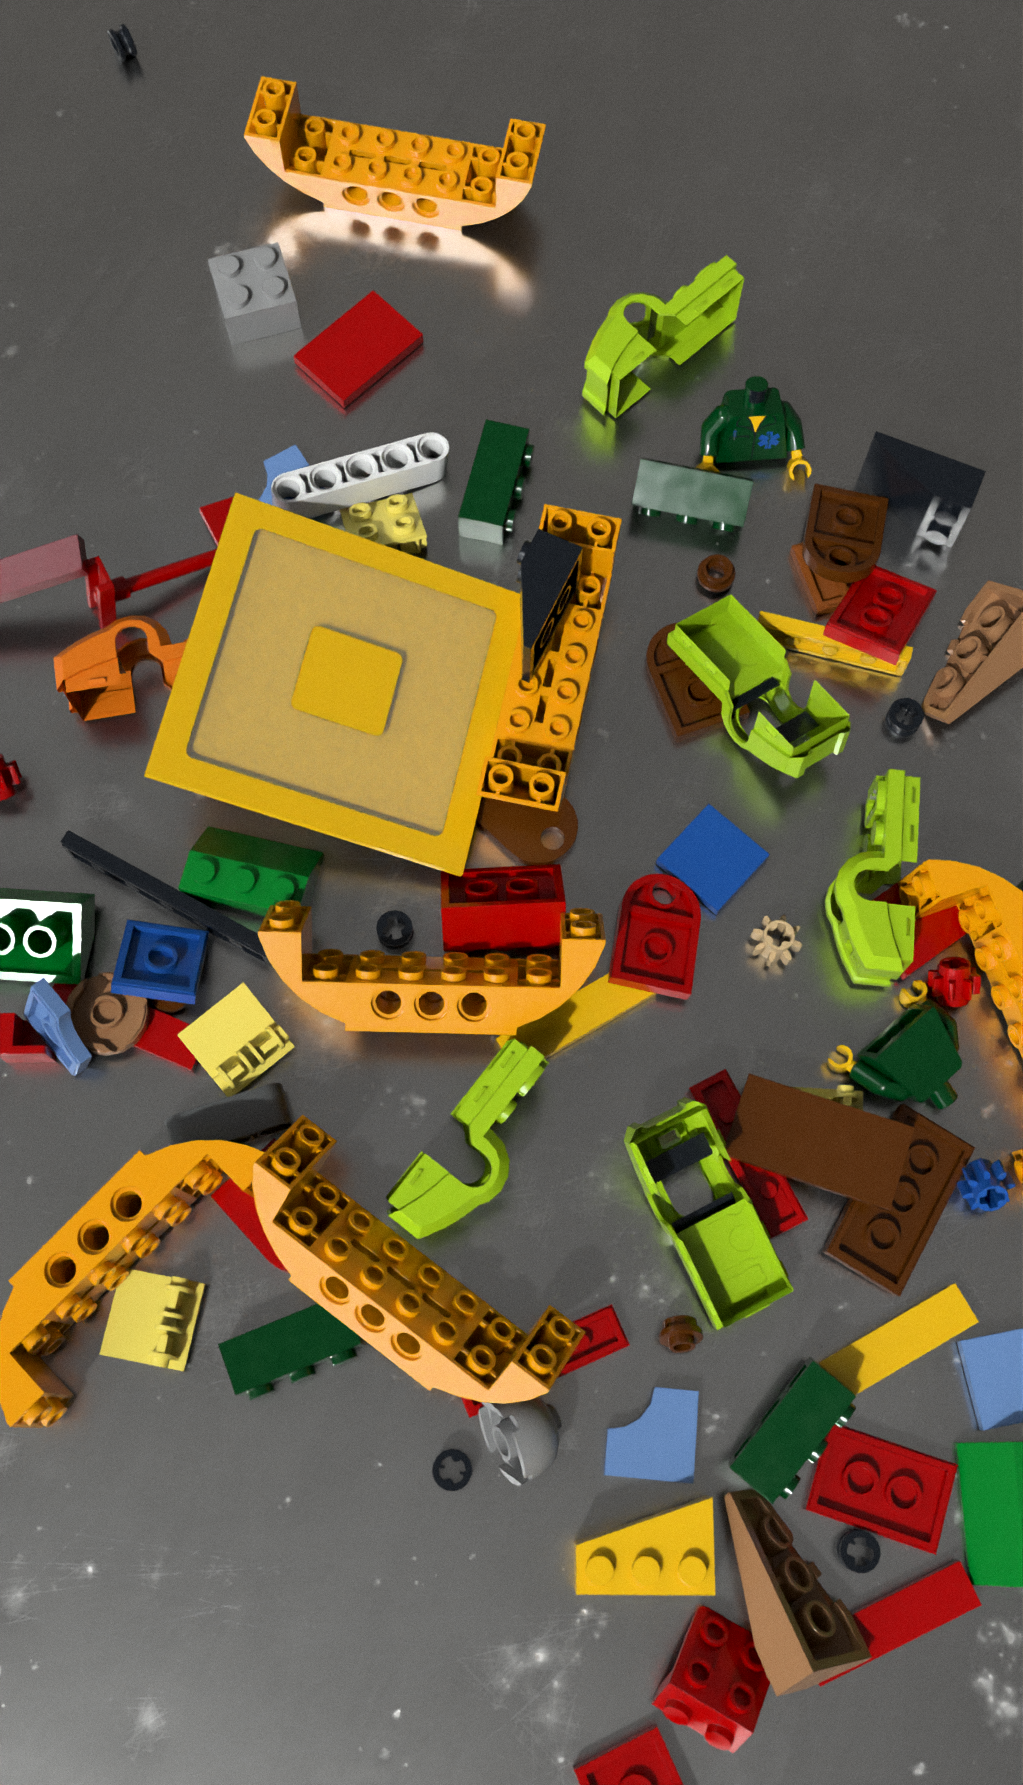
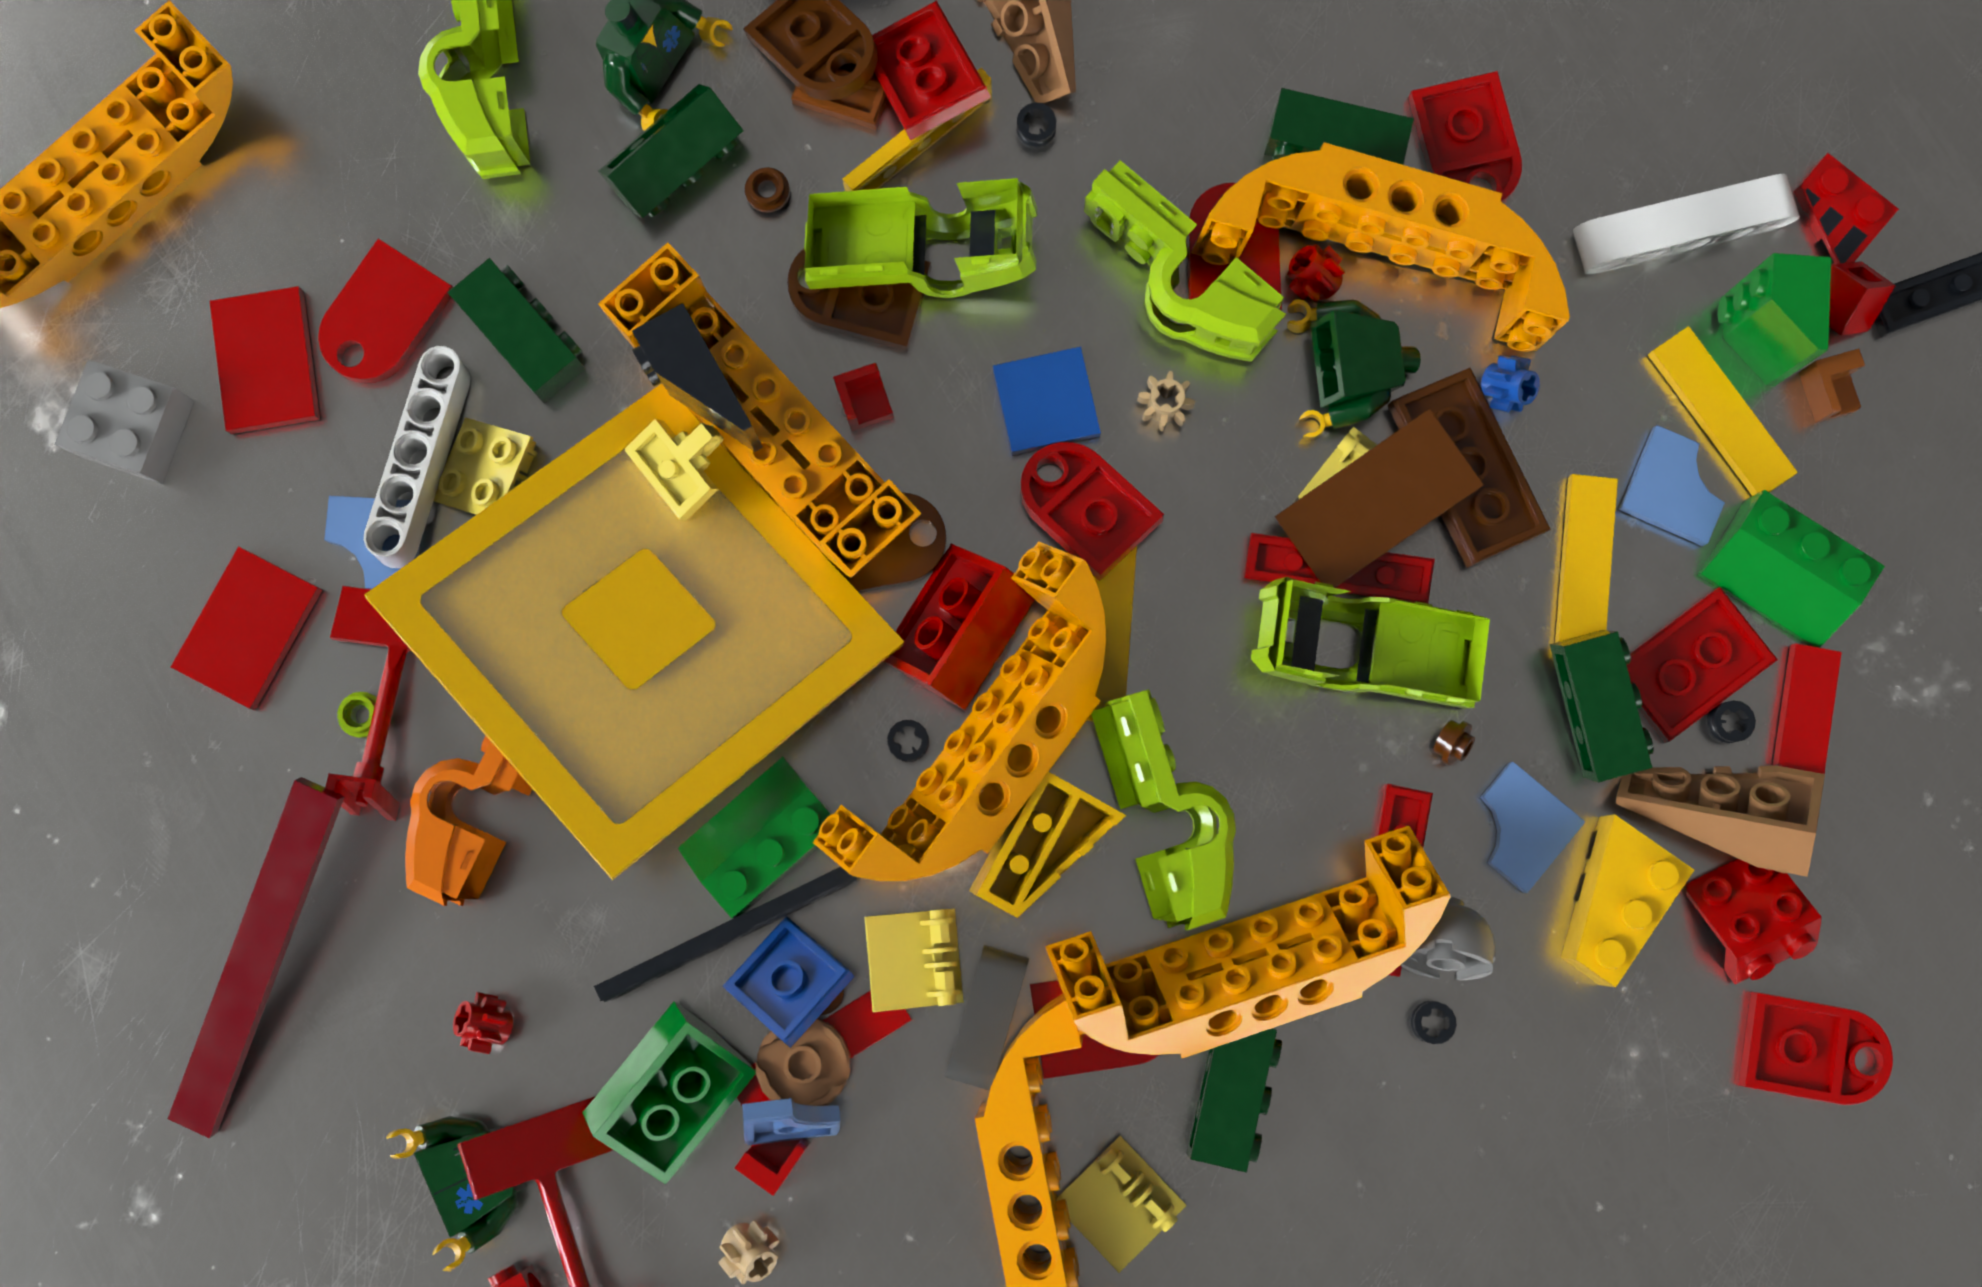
camera: 50 degrees left, 10 degrees up
none -> red tile [170,546,322,710]
none -> red tile [318,238,453,383]
none -> lime plate [337,692,377,738]
none -> light yellow hinge [625,419,724,520]
none -> red panel [833,363,894,432]
none -> yellow wedge [969,772,1127,918]

